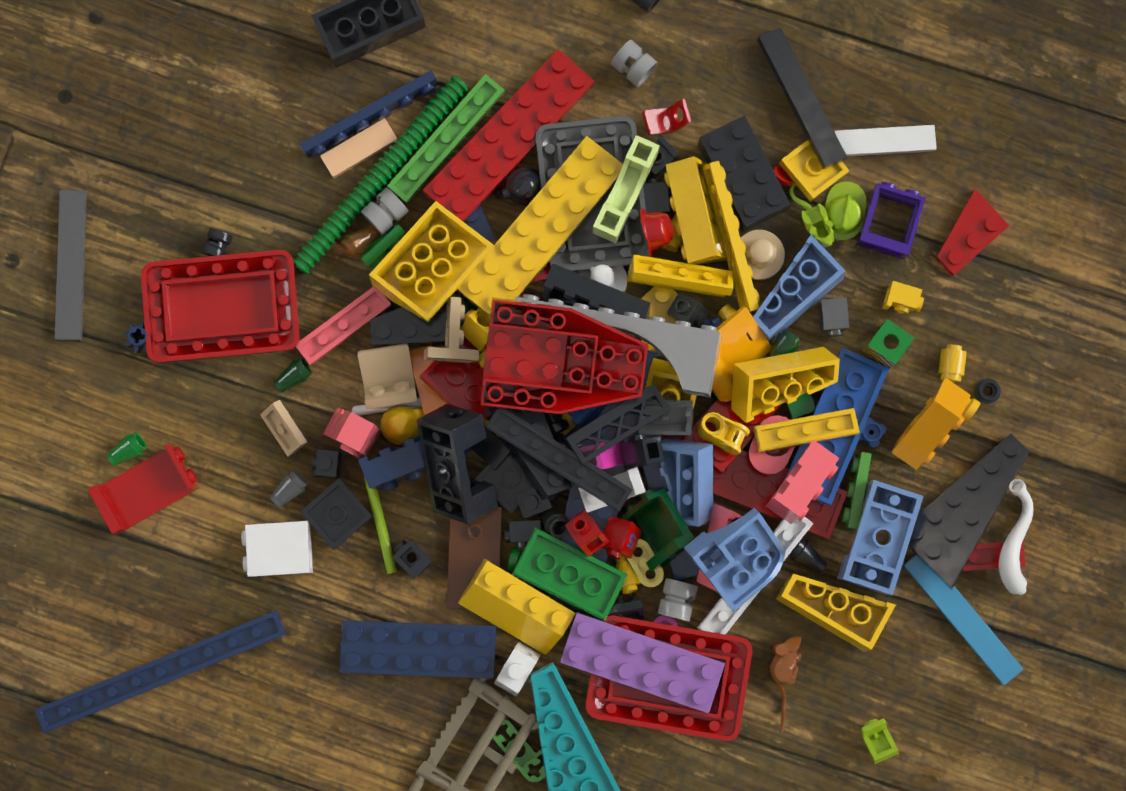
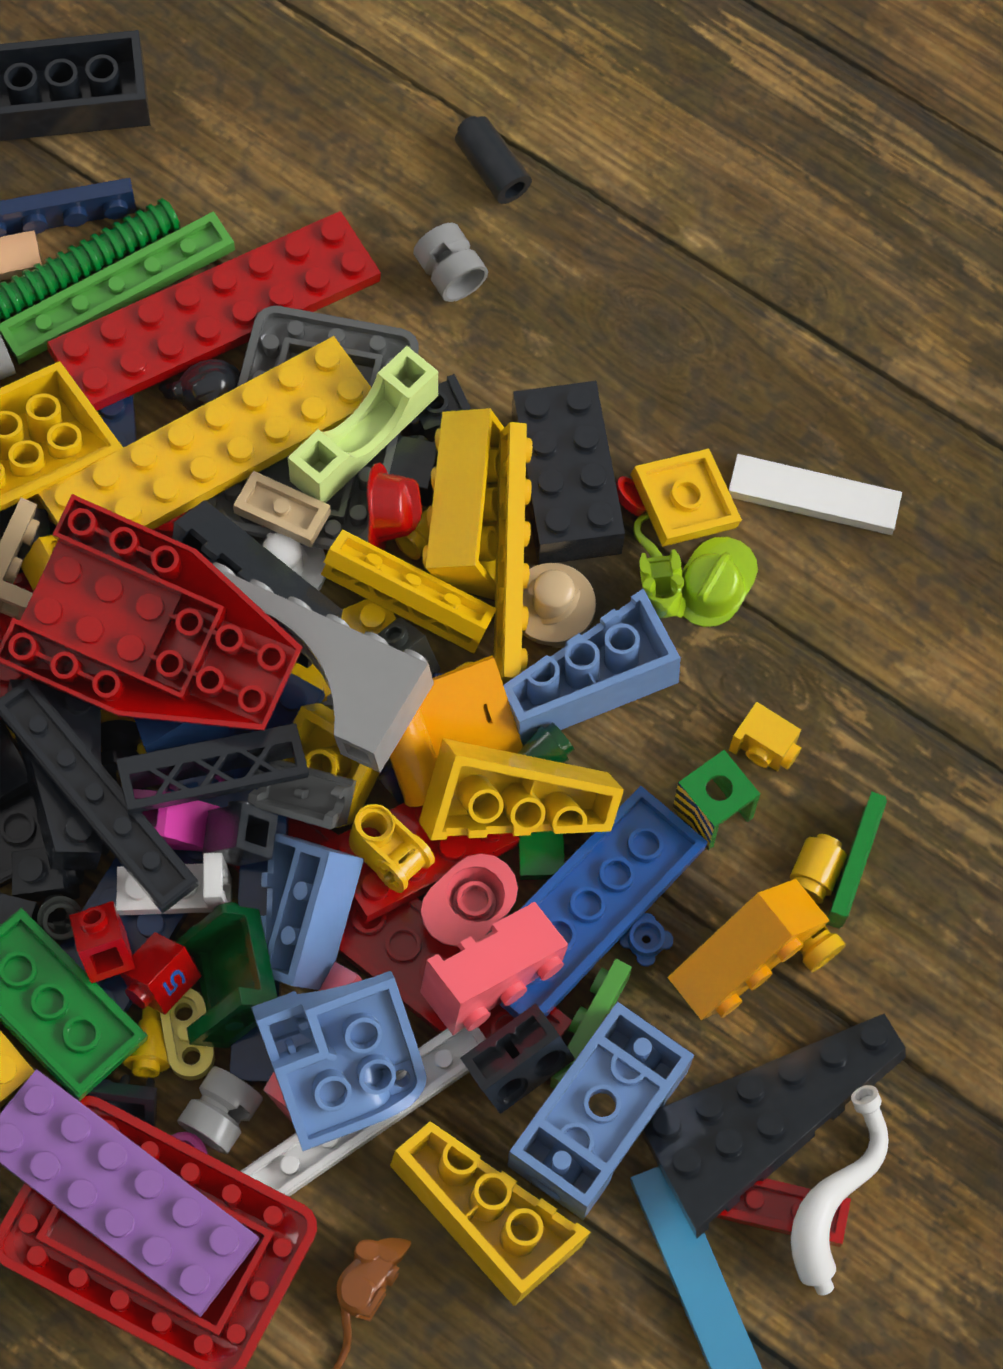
camera: 15 degrees right, 15 degrees down
red bracket [642,99,691,136] -> none
yellow tile [753,408,860,453] -> none
black tile [757,28,847,169] -> none
black cone [789,539,827,574] -> none
dark grey brick [818,298,850,337] -> none
dark purple window [856,182,926,259] -> none
red wing [935,189,1010,276] -> none
black plate [975,378,1001,404] -> none
none -> tan plate [233,471,331,548]
none -> black brick [460,1003,576,1114]
none -> green tile [826,791,887,929]

